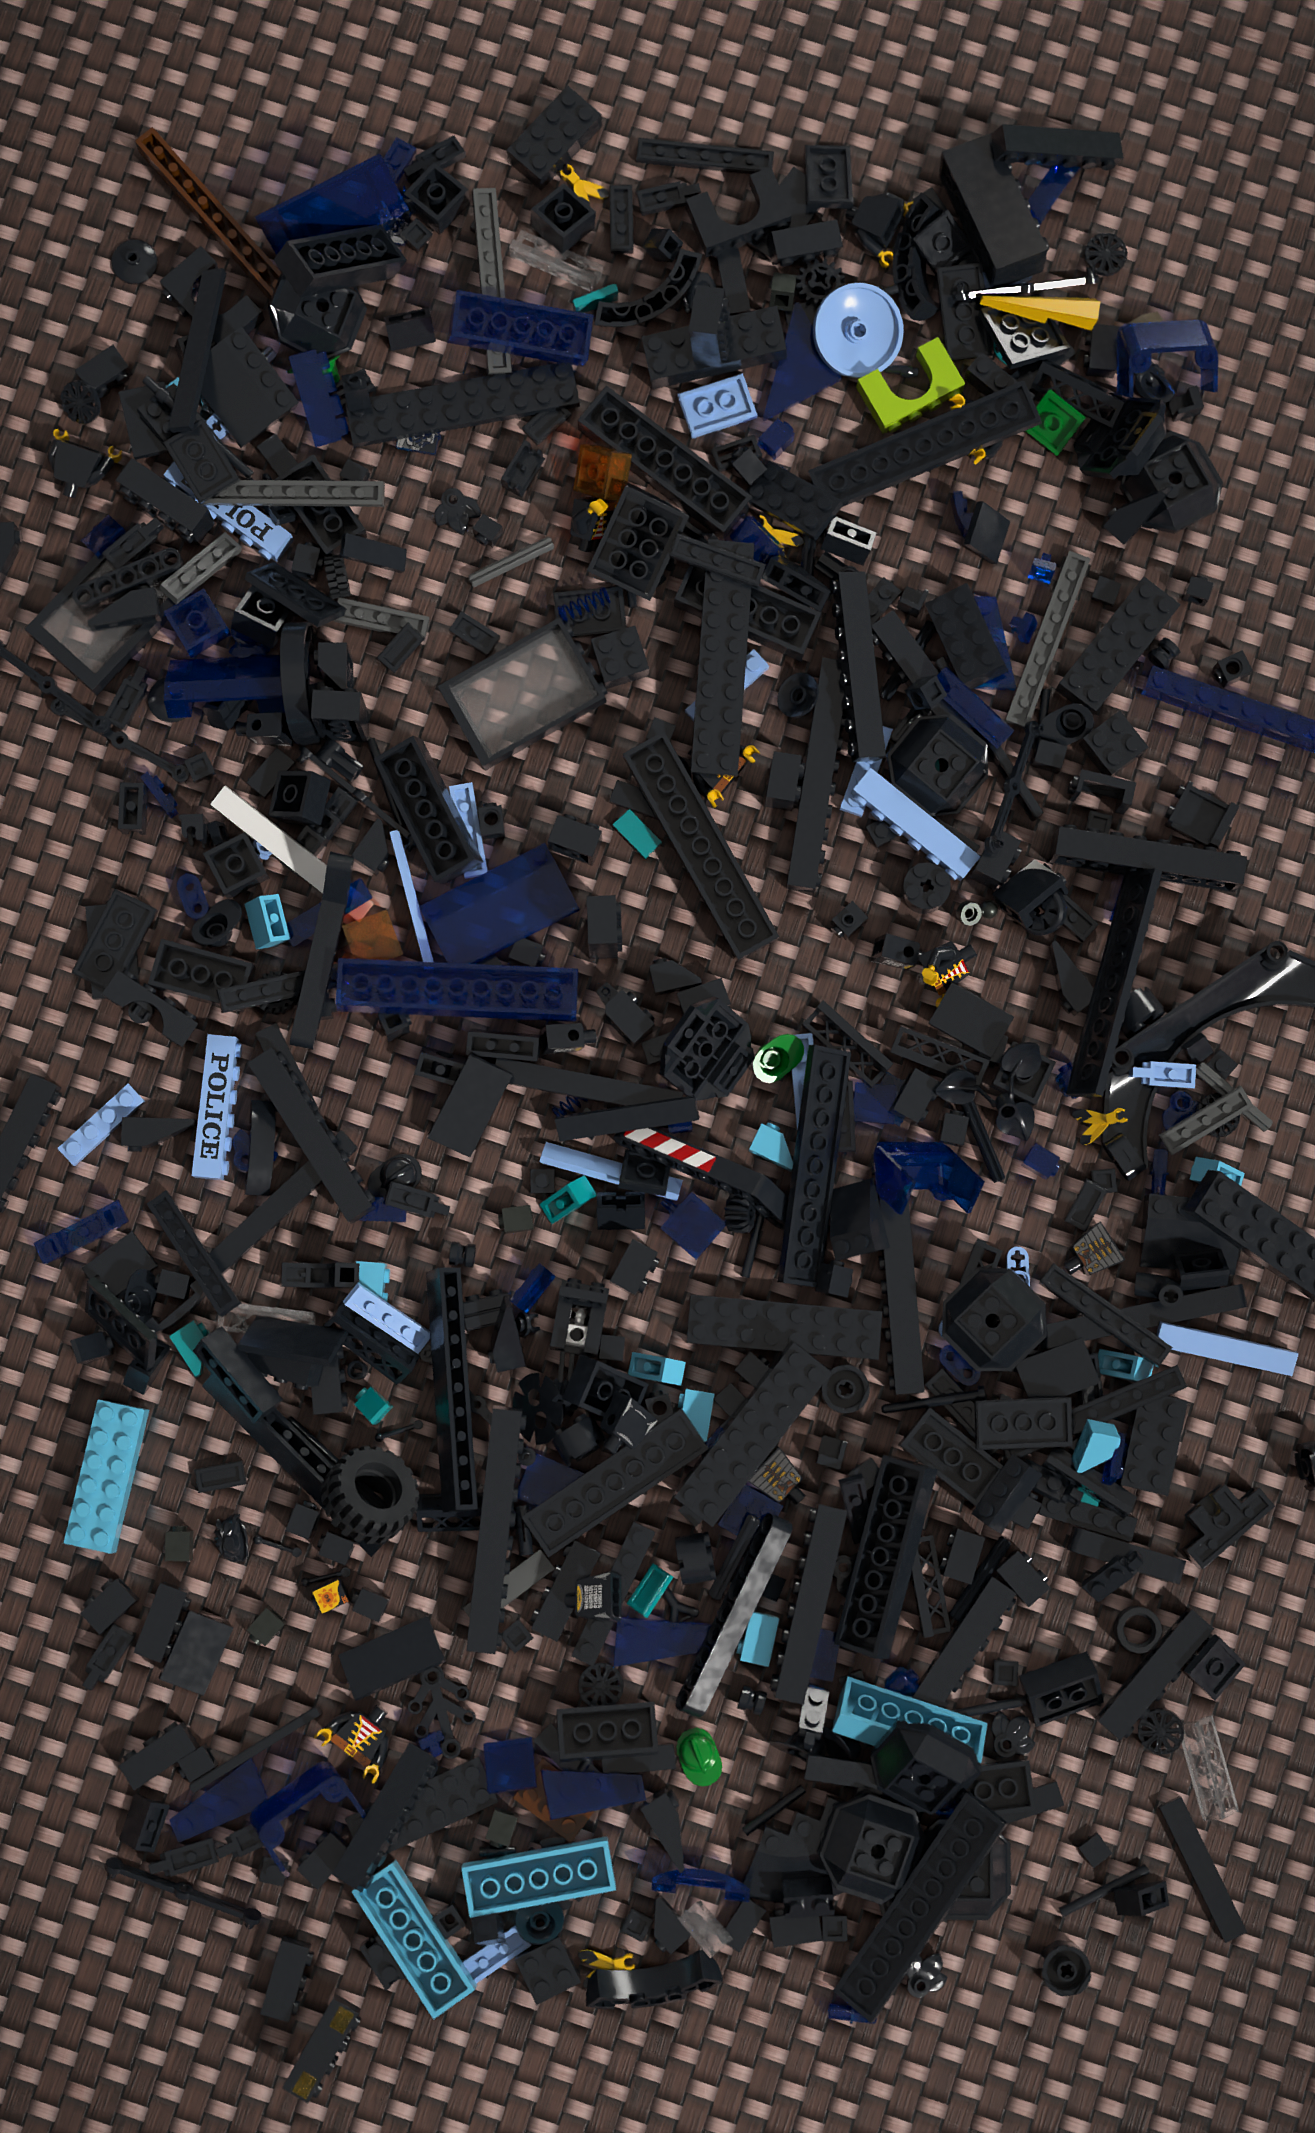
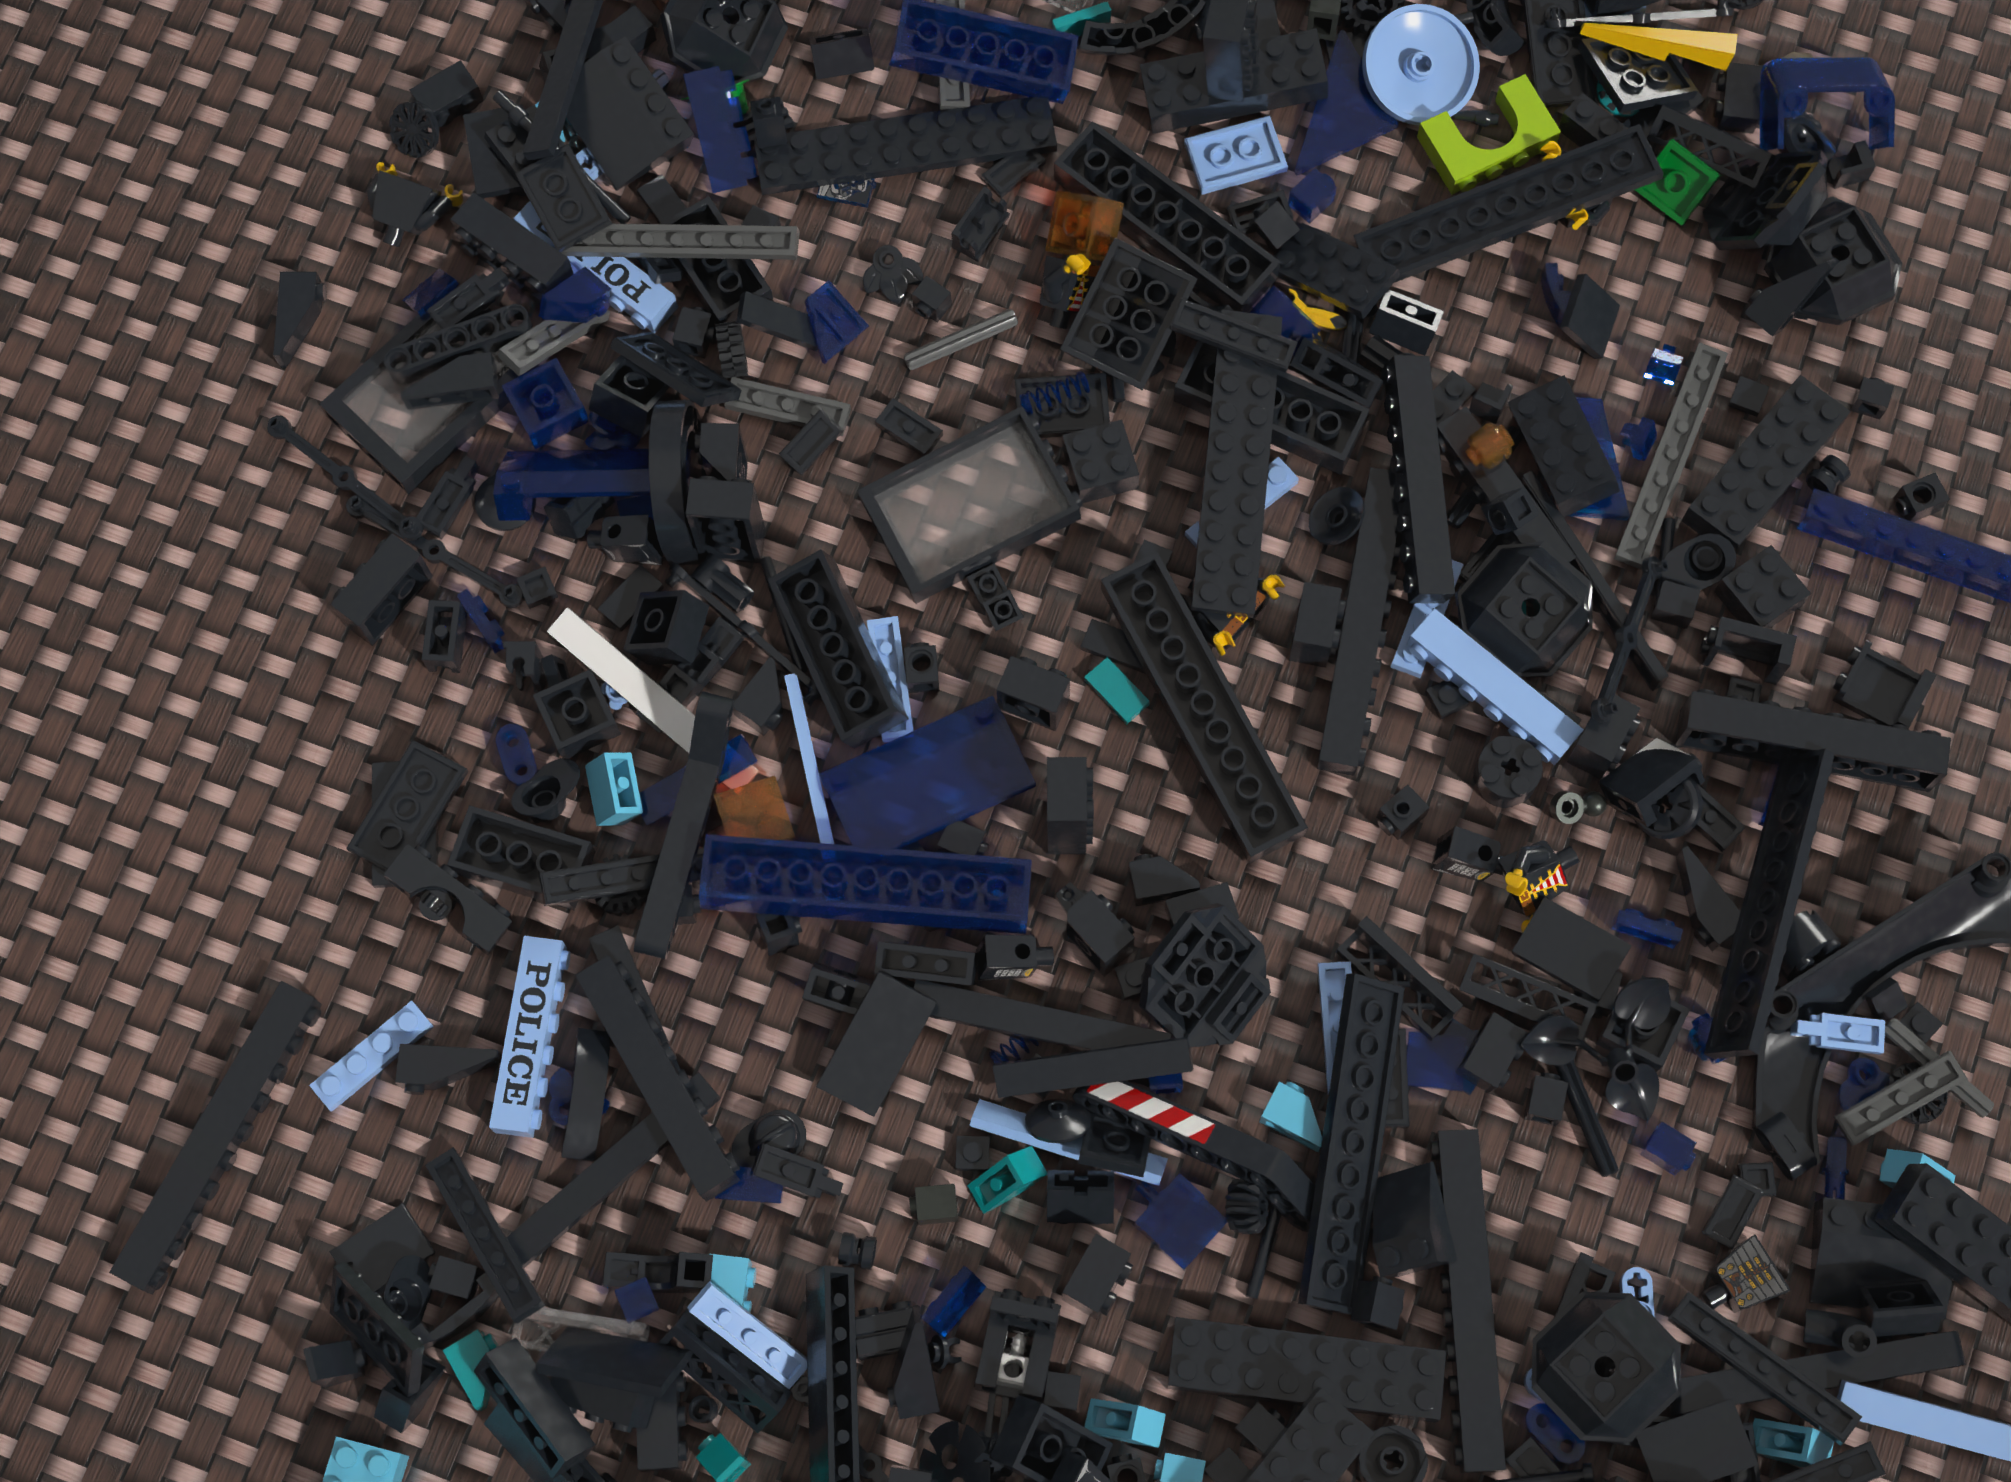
camera: 10 degrees right, 10 degrees down
clear blue slope [33,1200,129,1265] -> none
green piece [753,1034,804,1083] -> none
clear blue windscreen [873,1142,985,1215] -> none
clear blue plate [937,667,1014,749] -> none
yellow piece [1072,1108,1128,1145] -> none
none -> black brick [330,533,433,646]
none -> clear blue slope [539,267,611,323]
none -> clear blue tile [615,1277,659,1324]
none -> clear blue wing [805,280,869,364]
none -> black slope [966,563,1024,632]
none -> black dish [1025,1099,1091,1143]
none -> clear orange head [1465,423,1515,469]
none -> clear blue plate [1611,909,1683,949]

